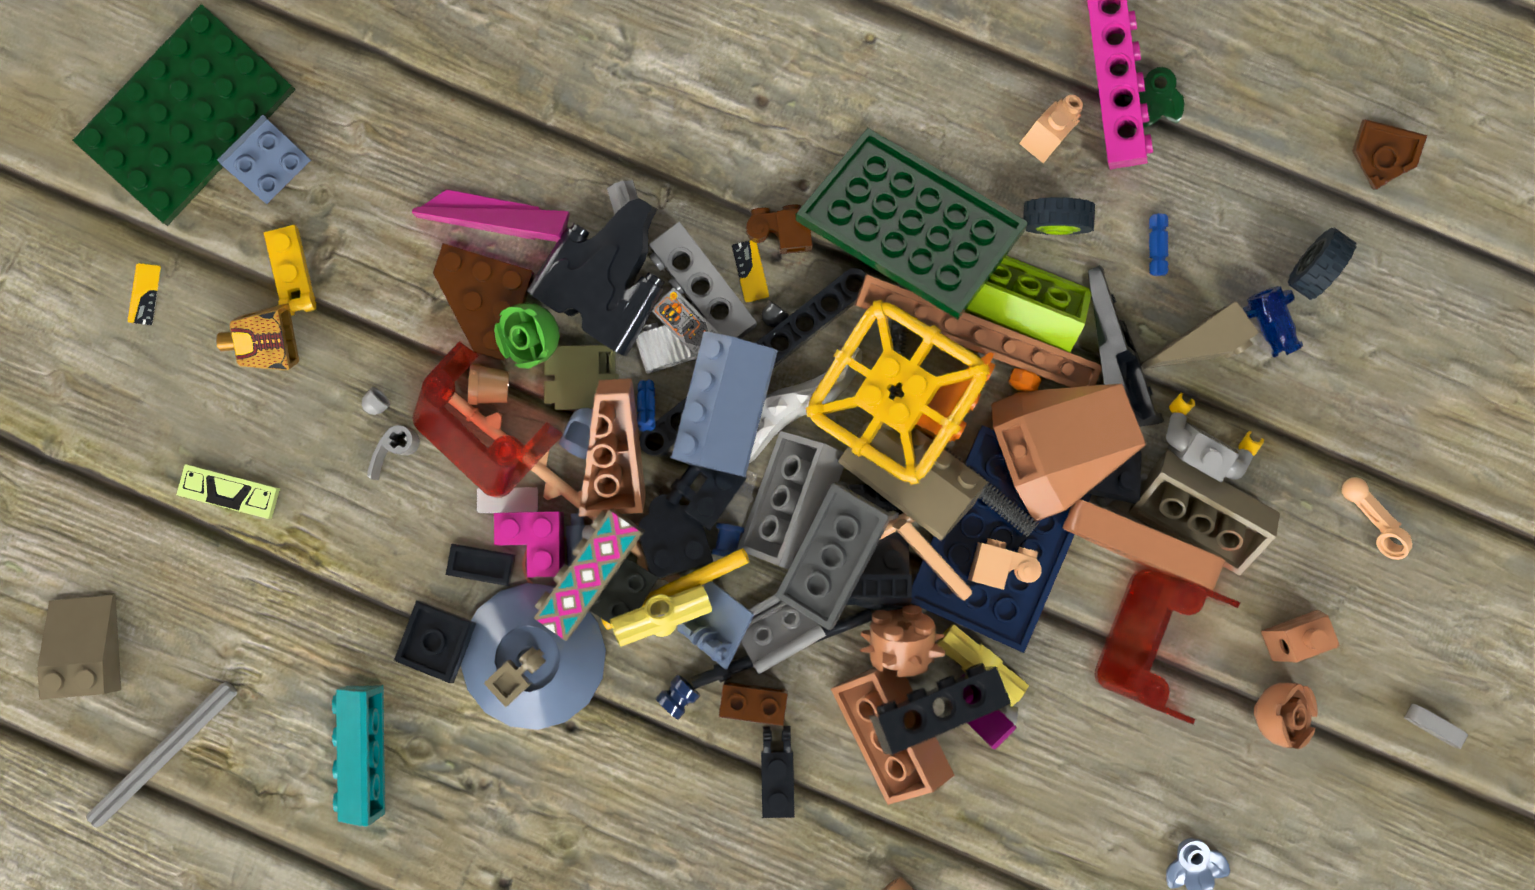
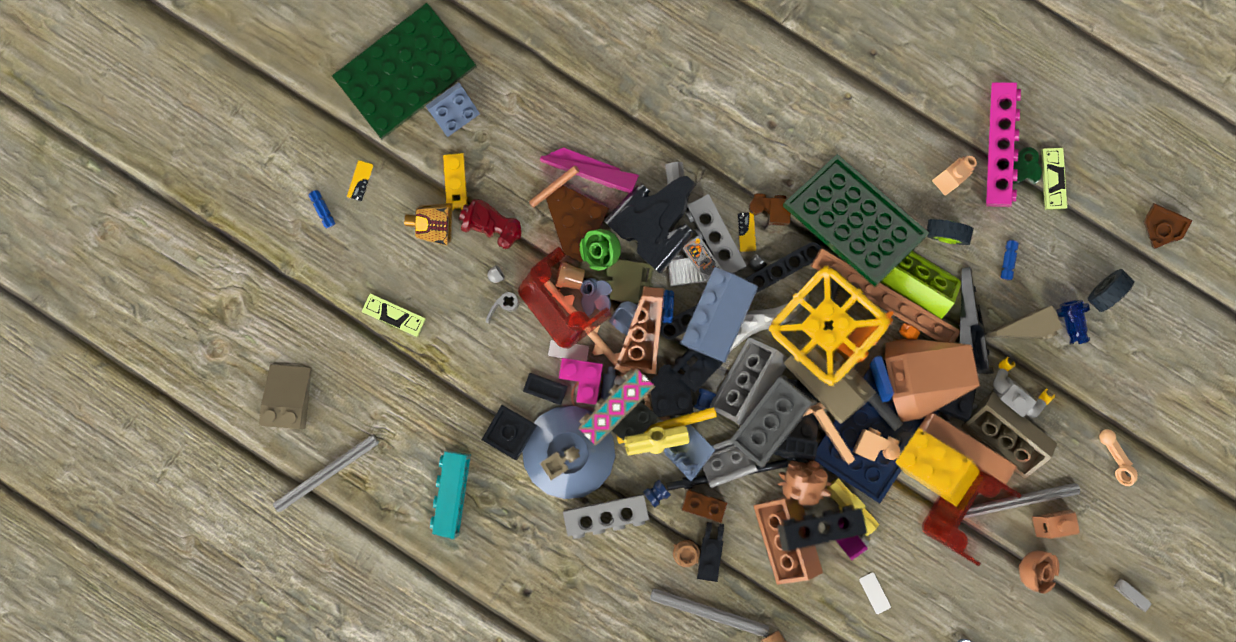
camera: 10 degrees right, 0 degrees up
none -> blue axle [309,190,335,228]
none -> dark red animal [459,199,522,249]
none -> nougat bar [529,165,580,207]
none -> light grey brick [563,494,649,539]
none -> sand blue plate [580,278,613,316]
none -> light grey axle [650,589,769,637]
none -> medium nougat piece [673,540,700,567]
none -> white sticker [859,572,891,614]
none -> blue tile [869,356,894,402]
none -> yellow container [895,428,980,507]
none -> light grey axle [959,483,1080,519]
none -> yellowish green tile [1041,148,1067,210]

